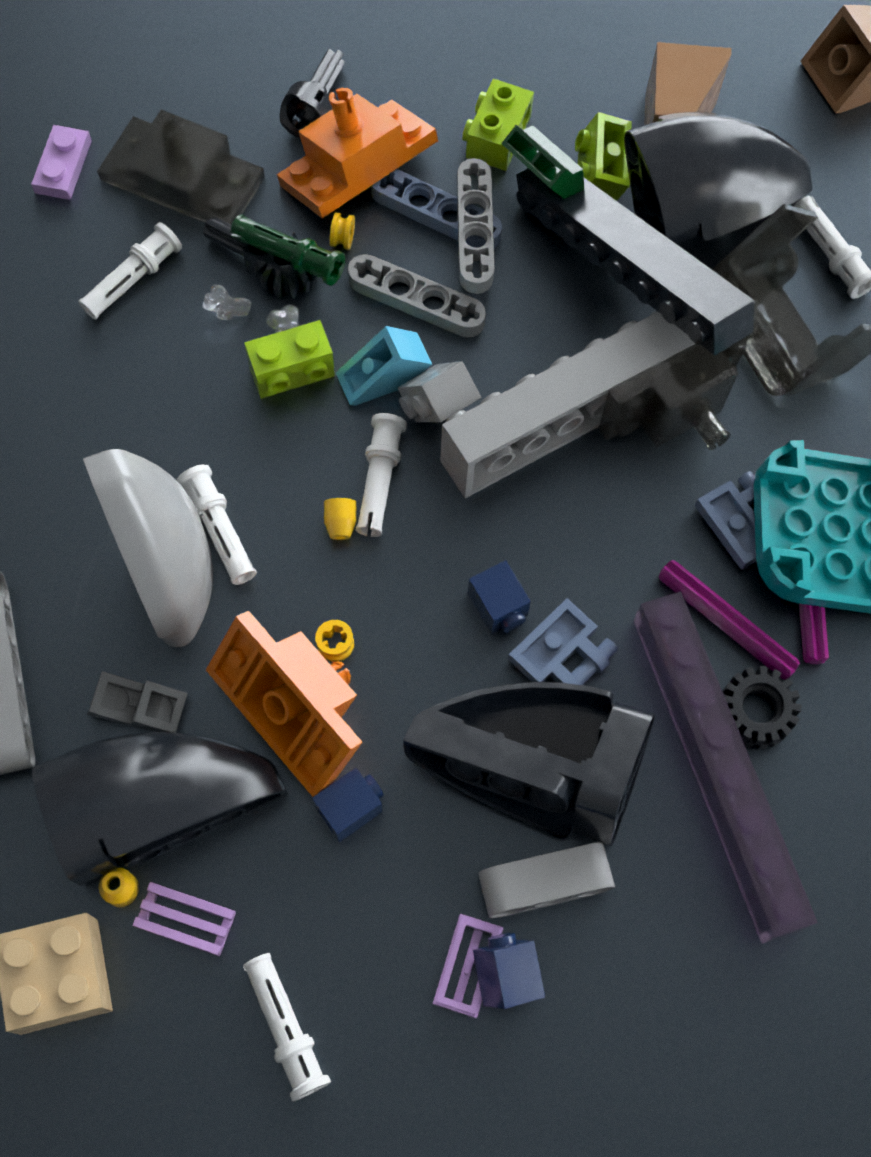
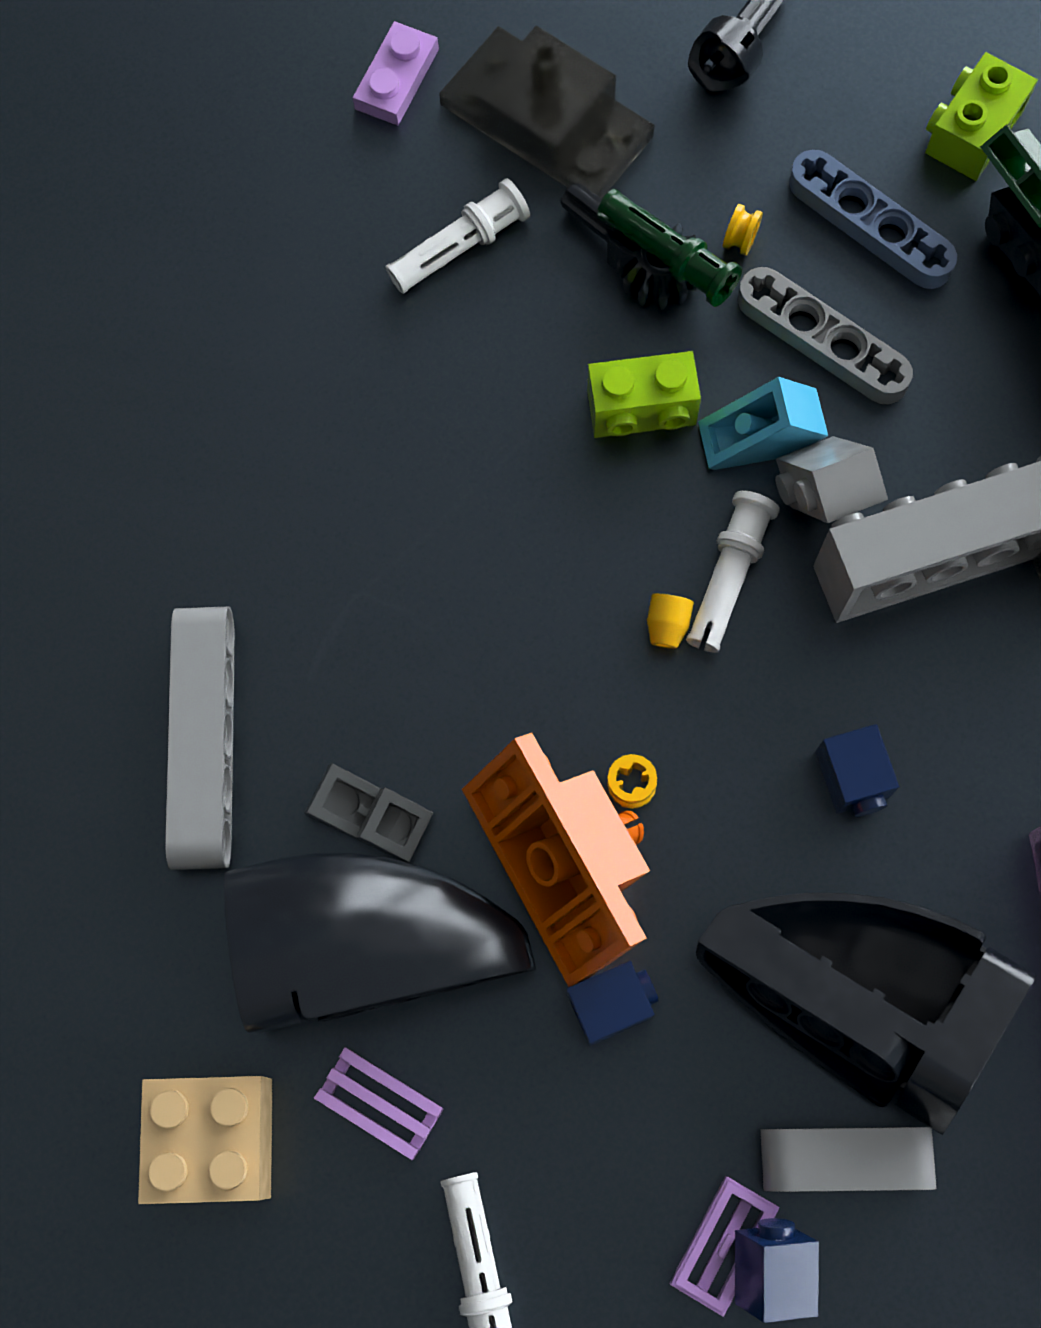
camera: 20 degrees right, 5 degrees up
light grey panel [83,449,213,647] -> none
yellow hose [99,868,139,907] -> none
white pin [177,464,257,585] -> none
clear piece [202,285,251,320] -> none
clear piece [266,304,301,333] -> none
orange brick [276,88,438,218] -> none
light grey beam [457,158,495,294] -> none
sand blue plate [508,598,618,685] -> none

